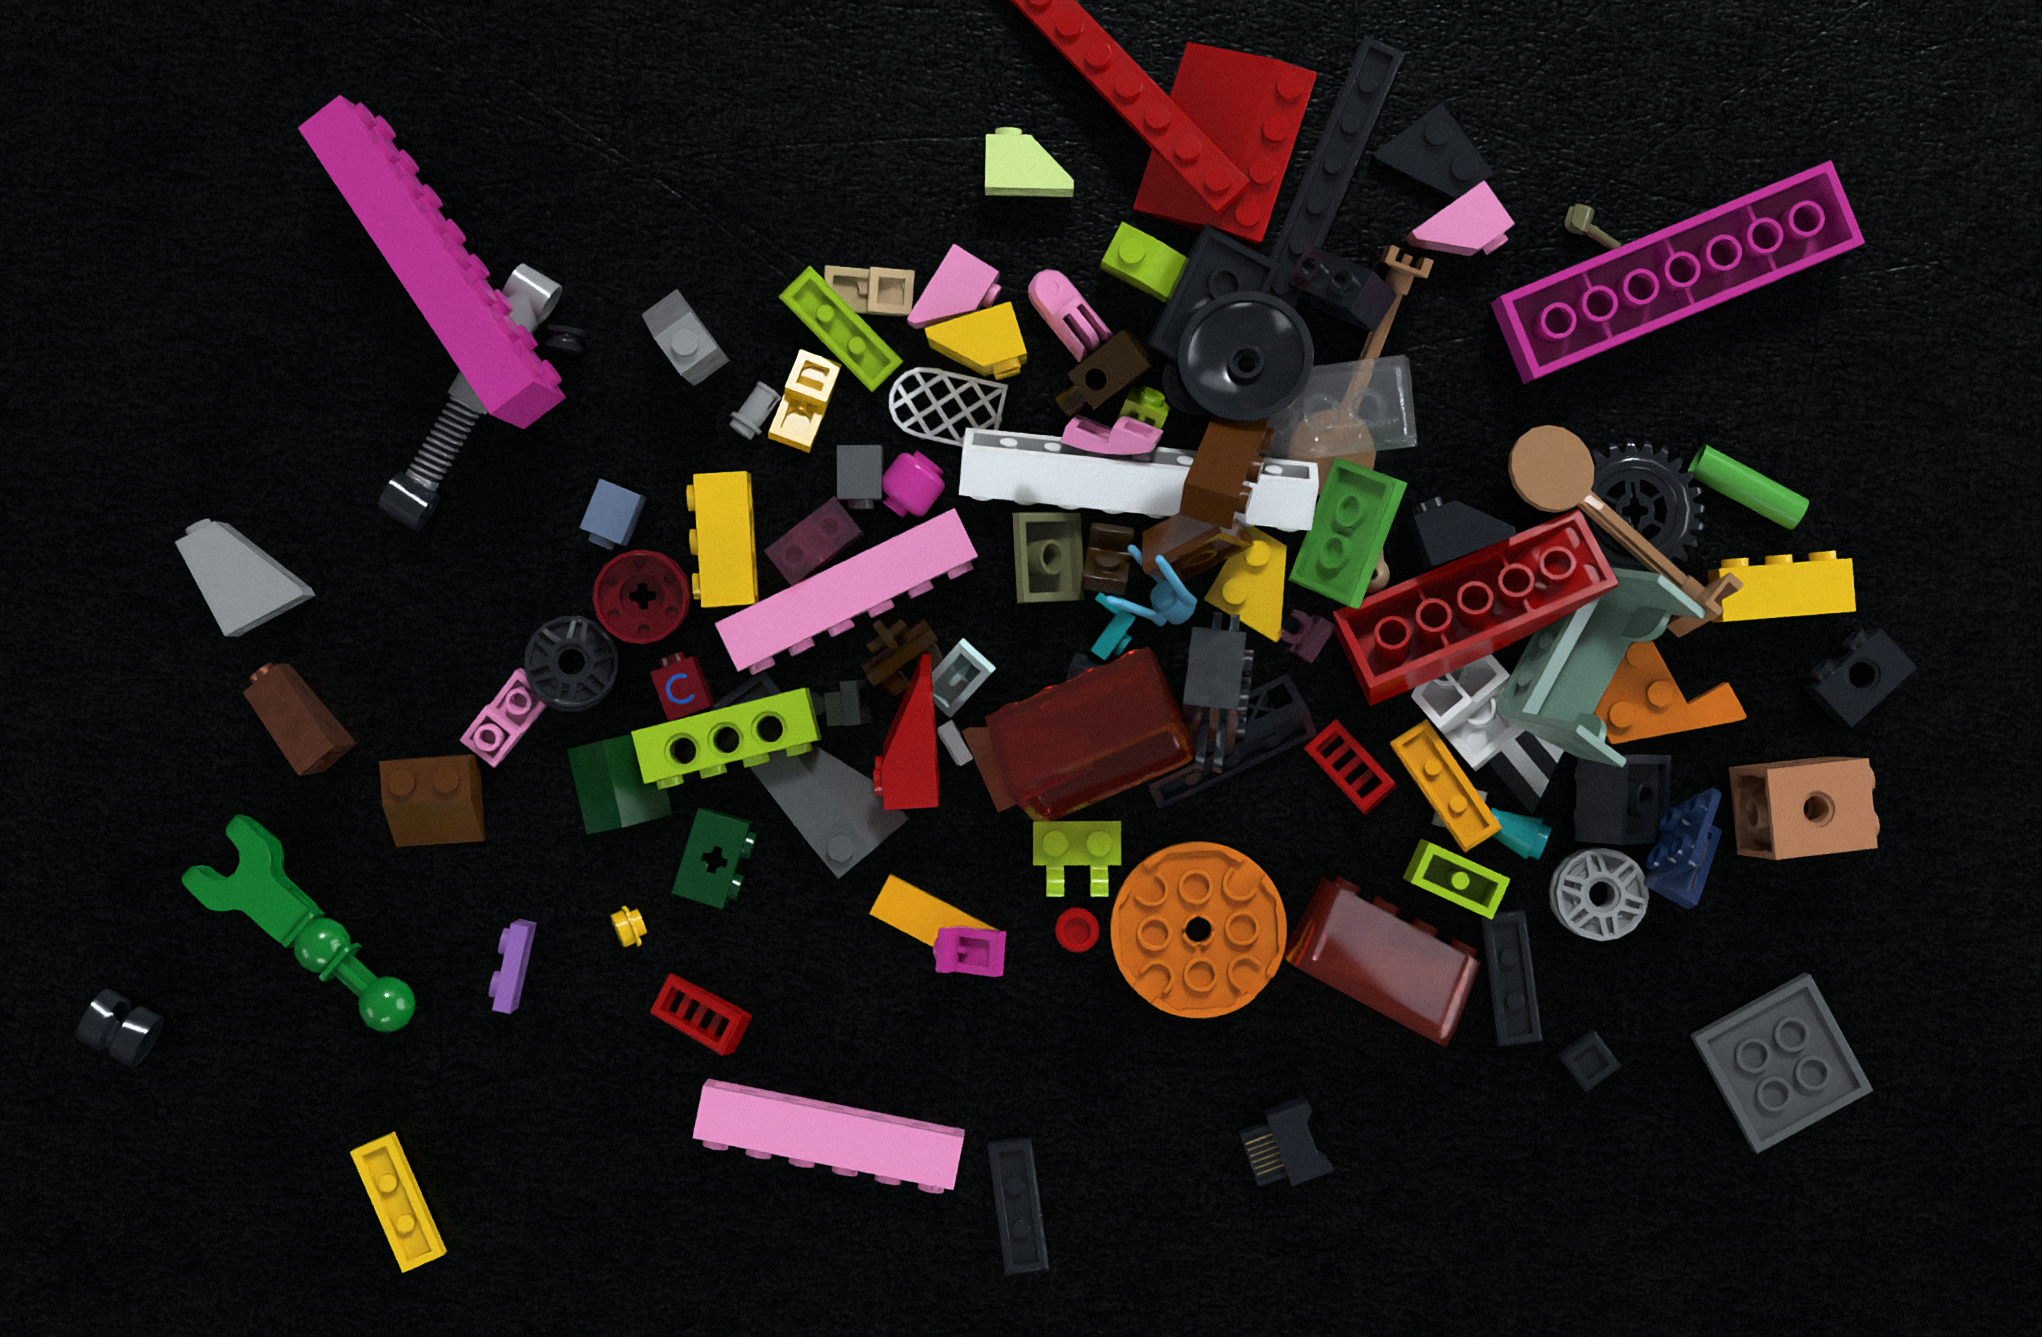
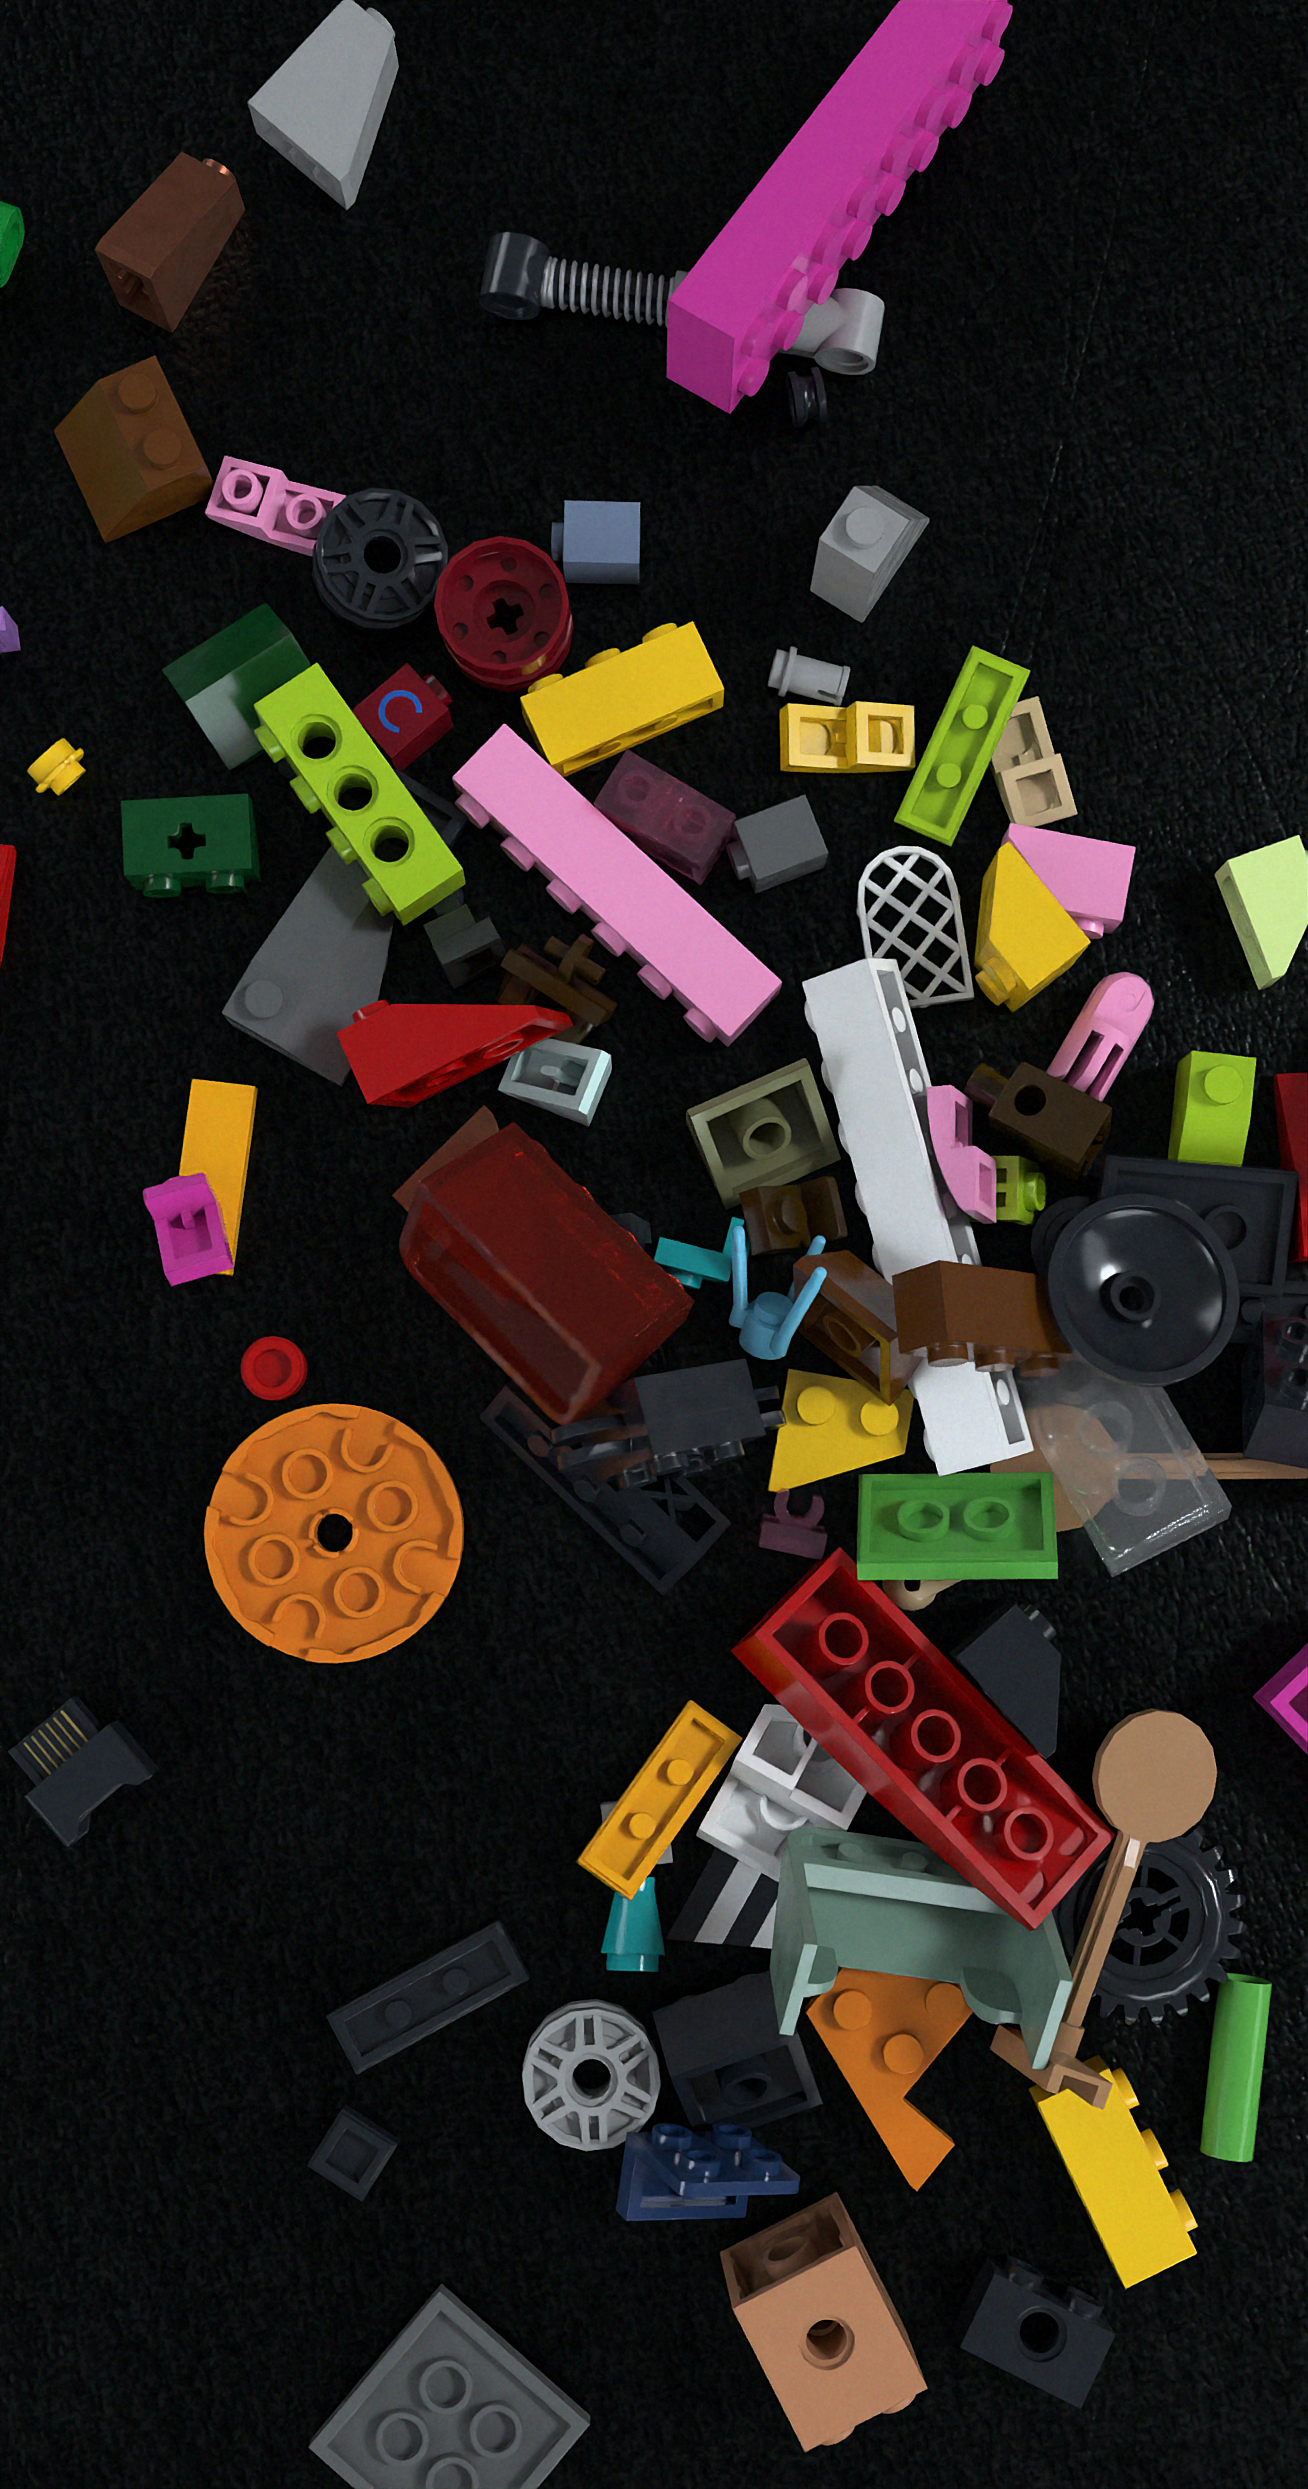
camera: 65 degrees right, 5 degrees down
dark pink head [882,451,945,518] -> none
light grey tile [937,720,974,766] -> none
lime plate [1033,821,1121,897] -> none
clear red windscreen [1283,876,1481,1047] -> none
red slope [1304,719,1397,815] -> none
lime brick [1403,839,1510,919] -> none

